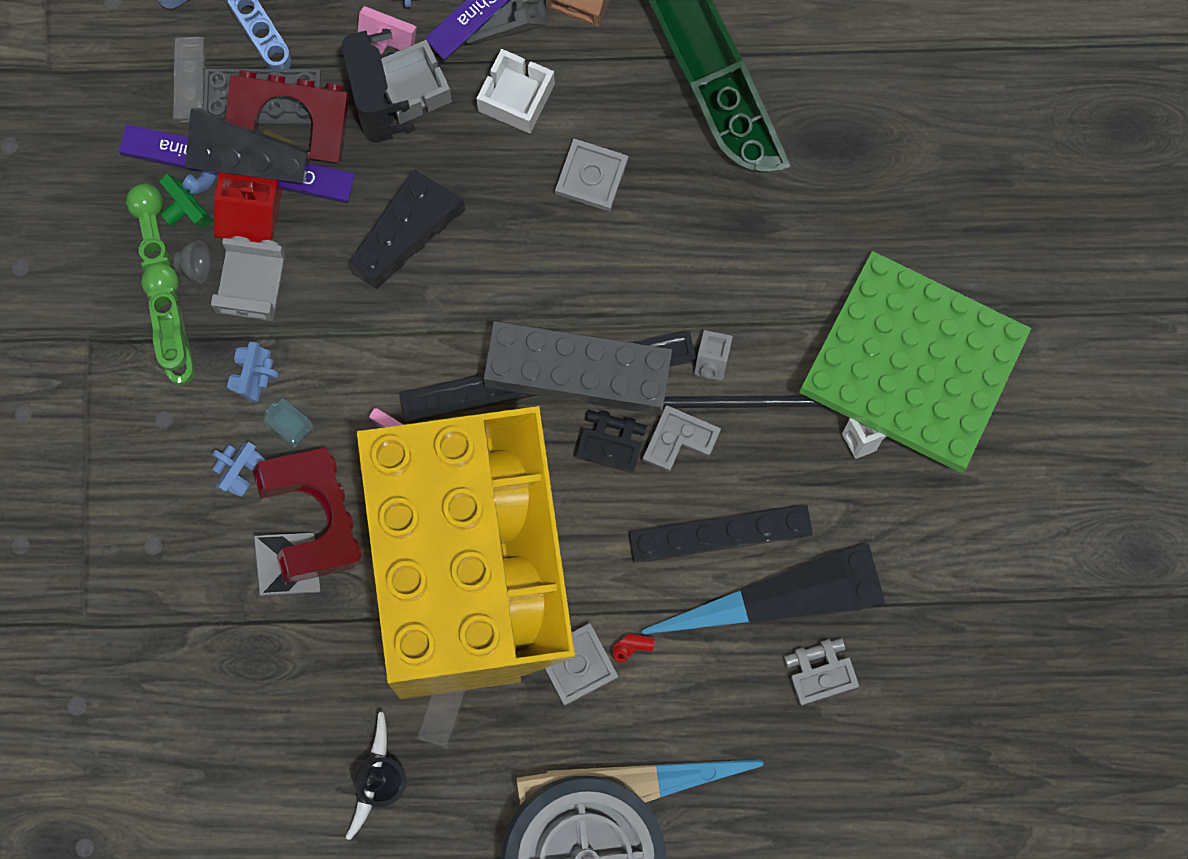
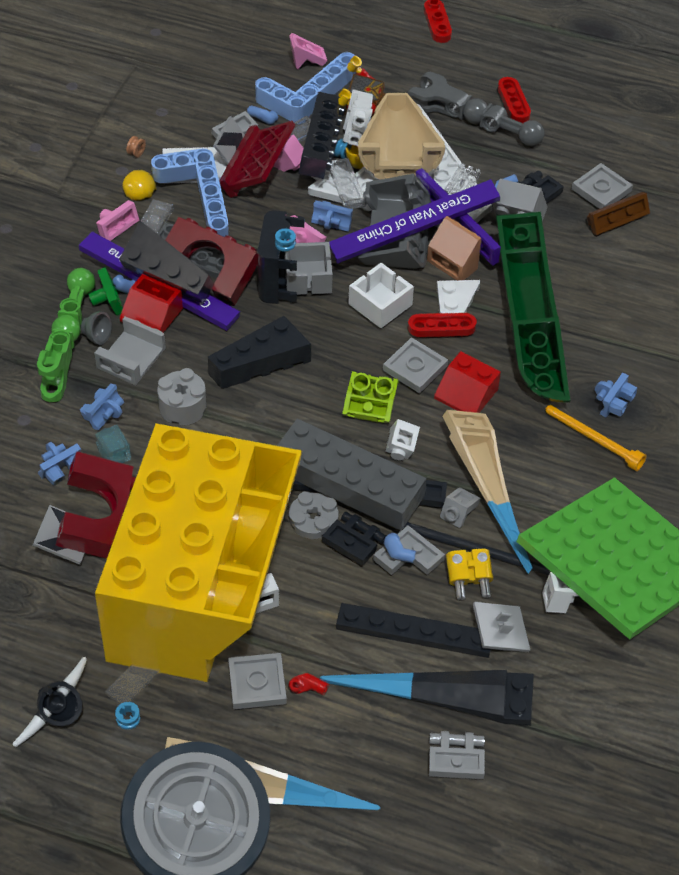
camera: 20 degrees right, 25 degrees down
none -> bright pink tile [96,200,139,241]
none -> dark azure bush [115,702,140,730]
none -> yellow hair [122,170,157,200]
none -> light grey brick [158,368,206,425]
none -> dark azure bush [275,228,296,251]
none -> light grey plate [289,492,339,539]
none -> lime slope [342,371,399,423]
none -> medium blue arm [384,533,416,563]
none -> white brick [386,419,420,460]
none -> red plate [408,313,477,337]
none -> red slope [434,351,501,413]
none -> white wing [437,280,480,313]
none -> tan plate [442,410,532,574]
none -> yellow piece [446,549,493,600]
none -> light grey piece [473,602,530,652]
none -> light orange piece [545,405,647,472]
none -> medium blue hips [595,373,637,417]

